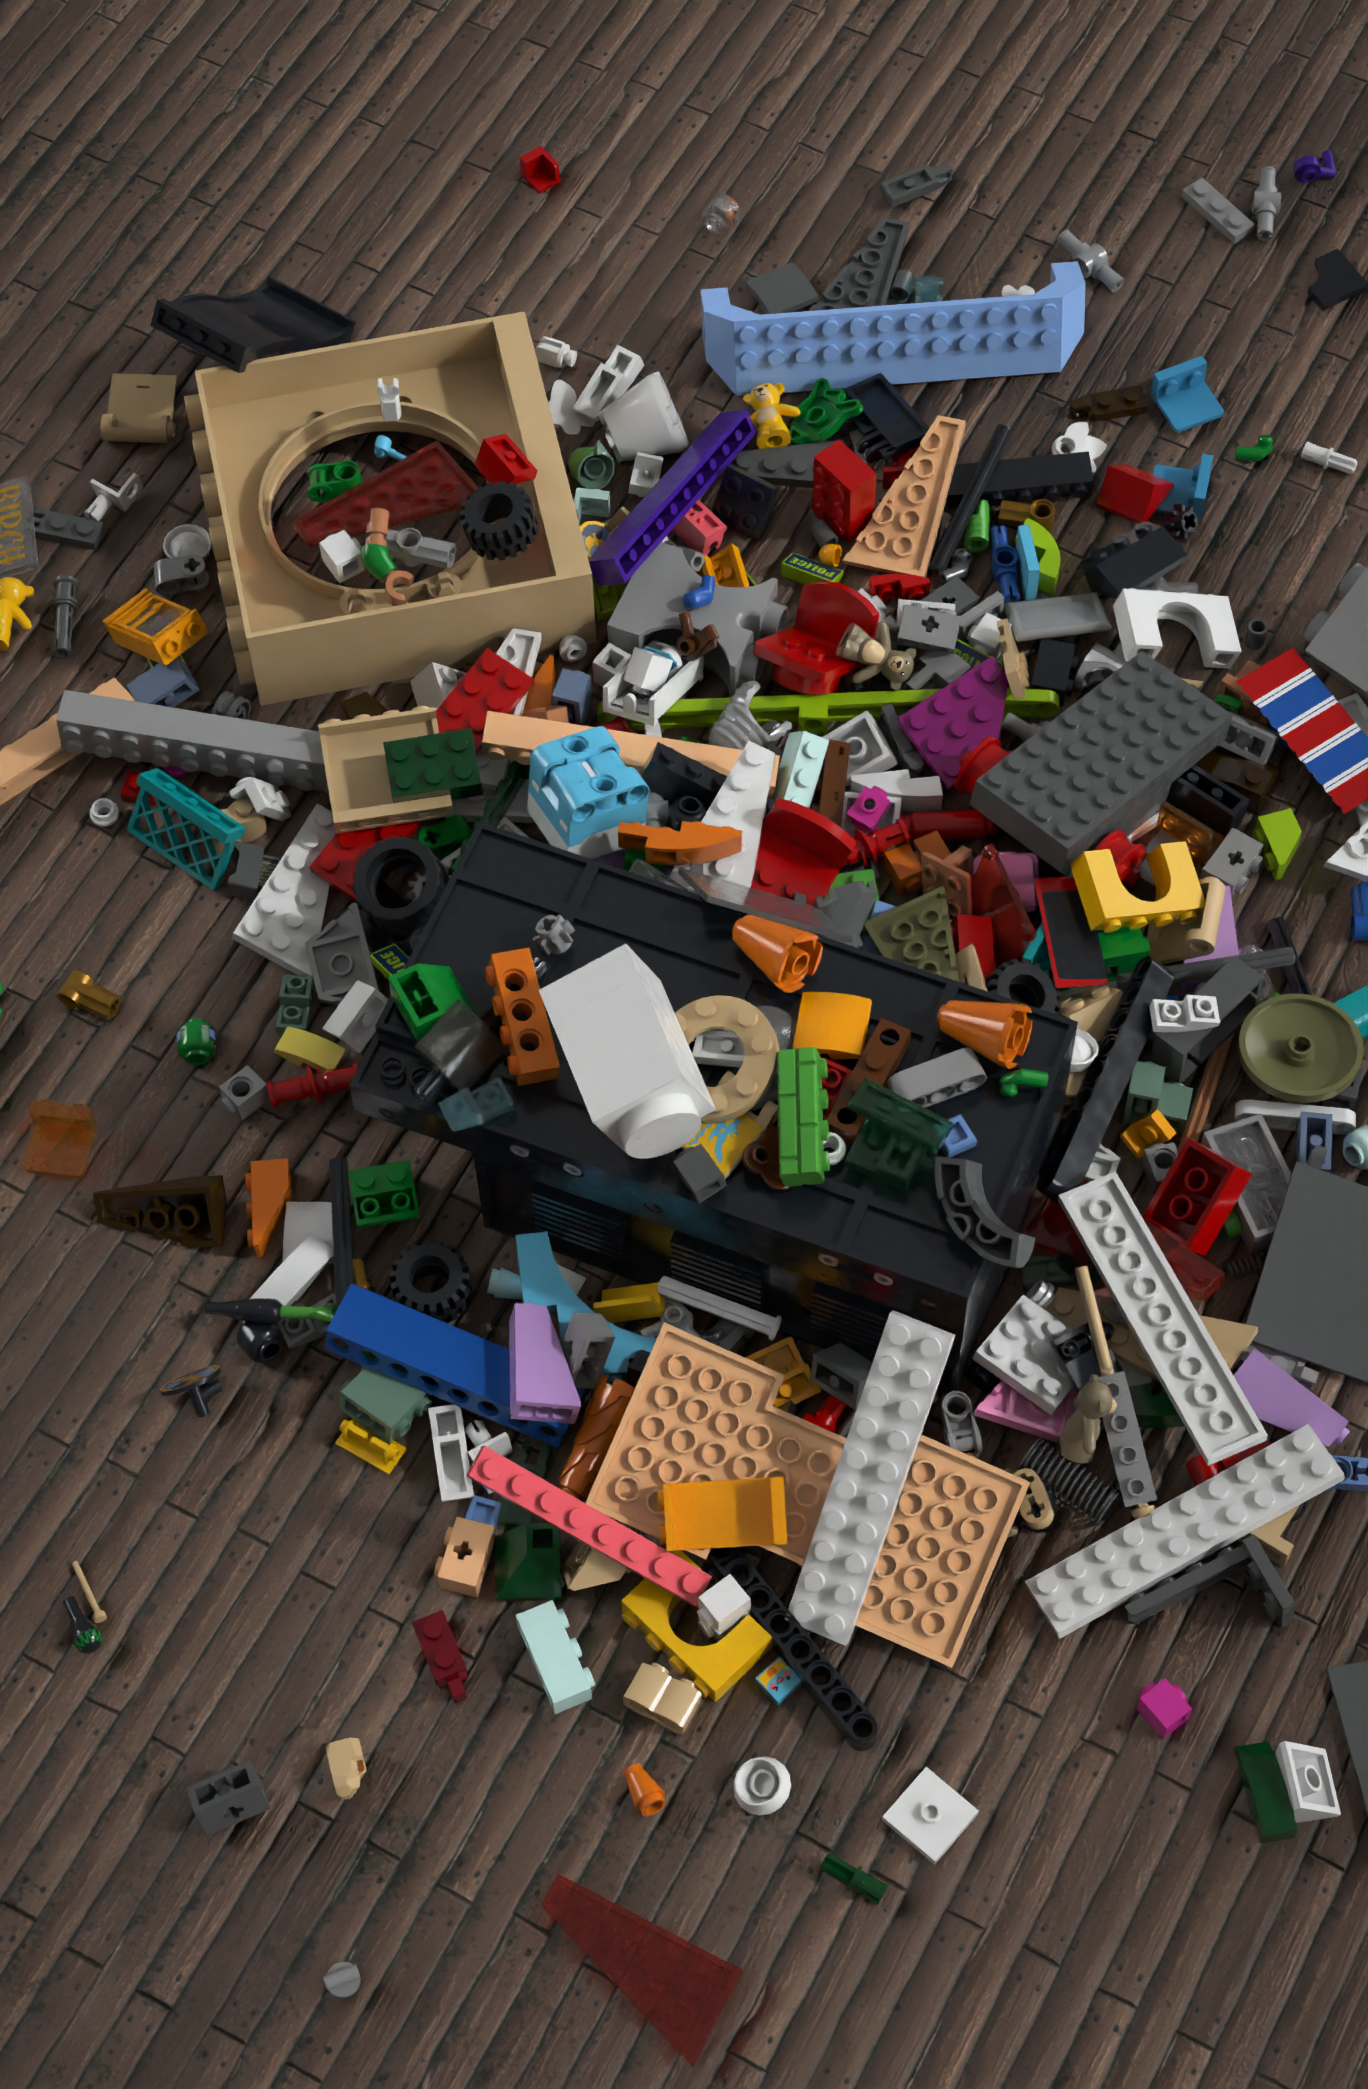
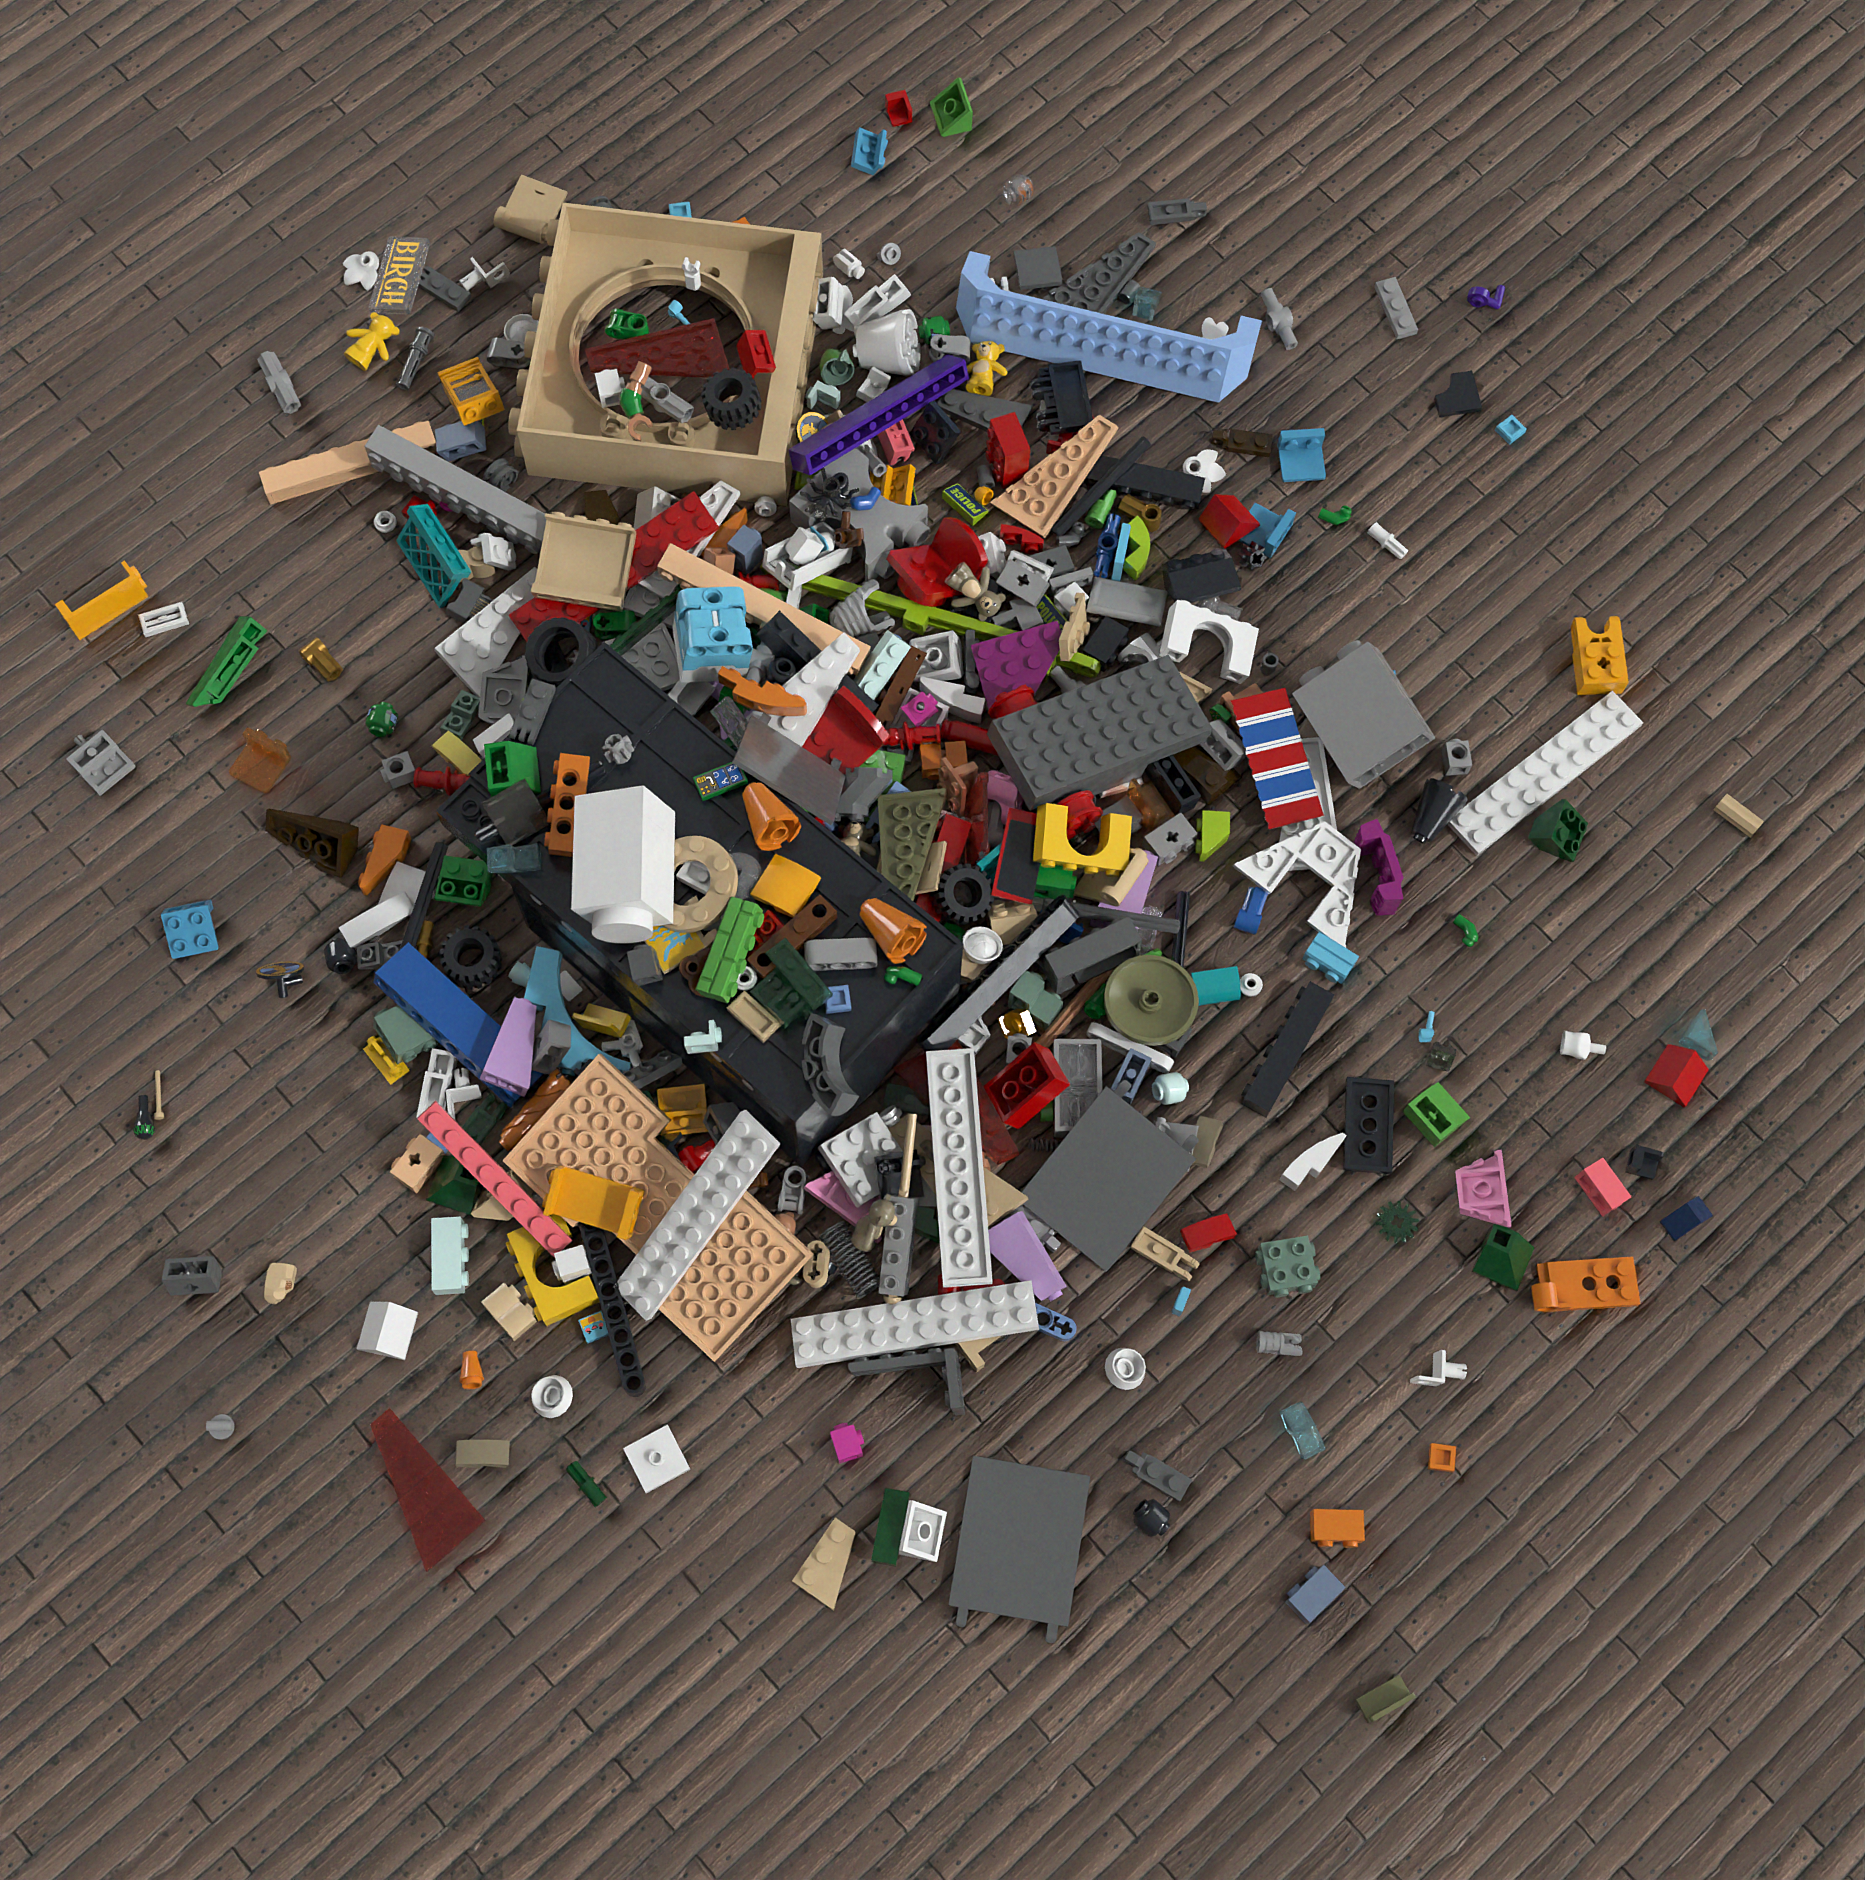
camera: 15 degrees right, 10 degrees up
black panel [150,276,356,373] -> none
black piece [205,1298,338,1324] -> none
dark green brick [383,728,483,803] -> none
dark red hinge [412,1610,468,1704] -> none
white brick [592,643,632,687] -> none
white axle [657,1276,781,1340] -> none
green tile [789,378,863,445] -> none
white slope [1149,995,1220,1032] -> none
light grey pin [1252,166,1281,241] -> none
none -> dark azure bracket [161,900,219,959]
none -> white slope [357,1302,418,1360]
none -> dark tan slope [455,1440,510,1468]
none -> dark grey hinge [509,679,556,745]
none -> light aqua bracket [684,1020,722,1054]
none -> tile [693,762,748,801]
none -> tan tile [727,990,781,1043]
none -> tan wing [792,1518,856,1611]
none -> animal [800,467,859,522]
none -> white brick [813,277,844,330]
none -> dark azure bracket [851,127,888,175]
none -> light grey plate [877,243,901,265]
none -> green head [918,316,950,345]
none -> light grey piece [929,334,971,364]
none -> bright green slope [930,77,973,137]
none -> green cone [1084,984,1106,1019]

